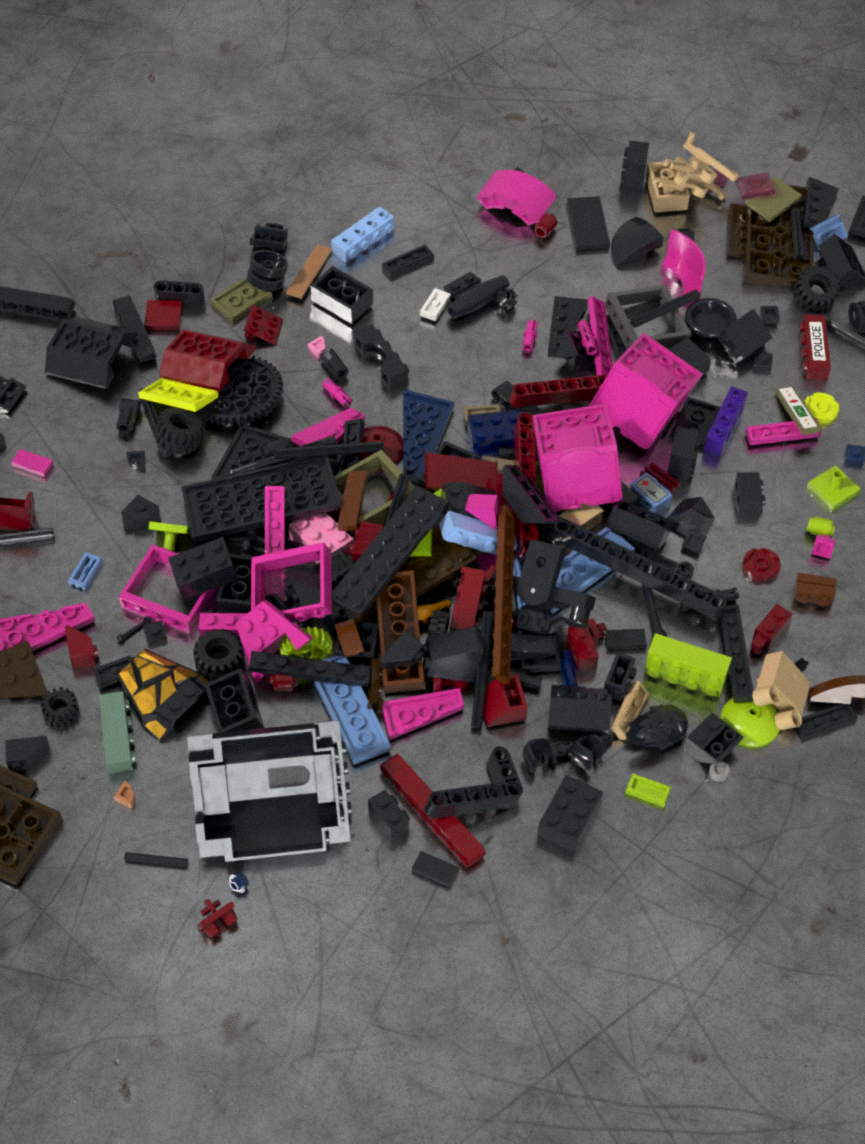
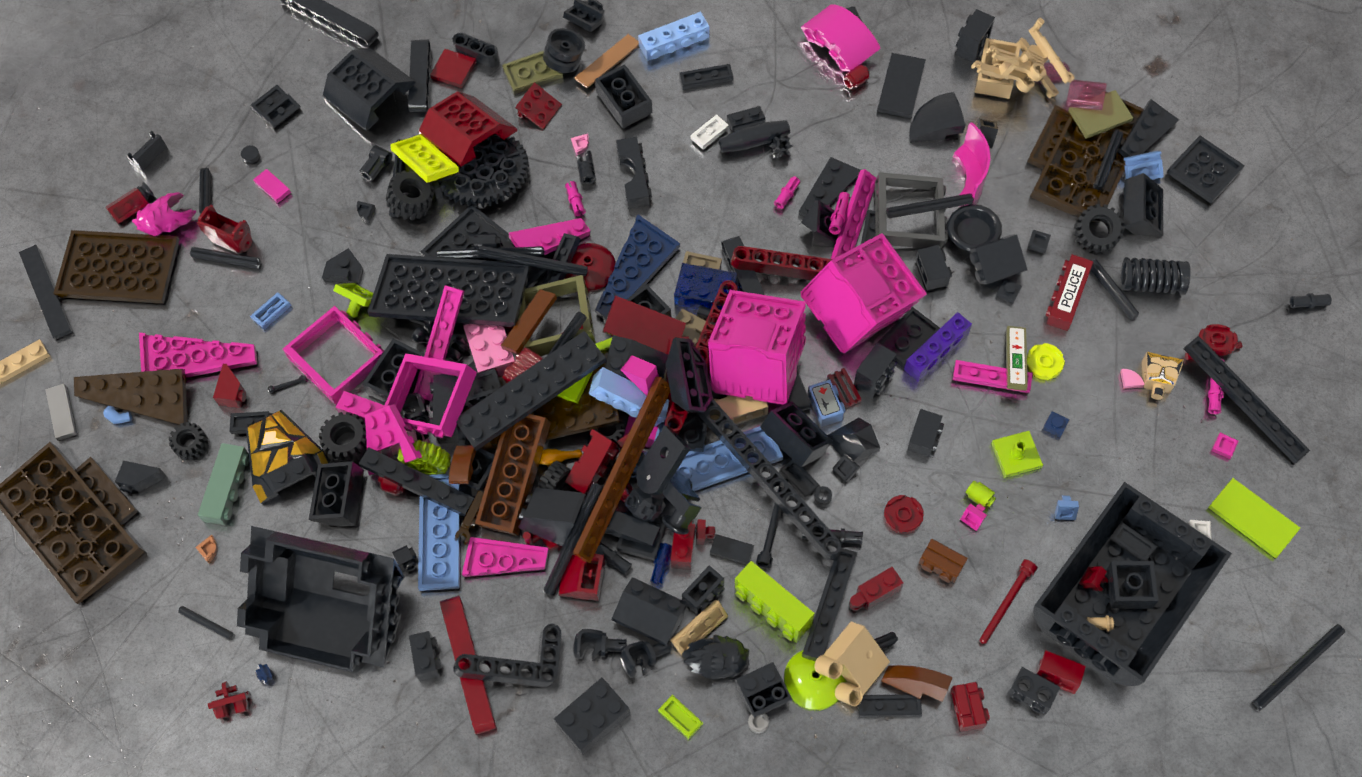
camera: 25 degrees right, 10 degrees up
black plate [143,620,167,645] -> none
black brick [168,537,239,600] -> none
black slope [379,631,425,669] -> none
black tile [412,851,459,888] -> none

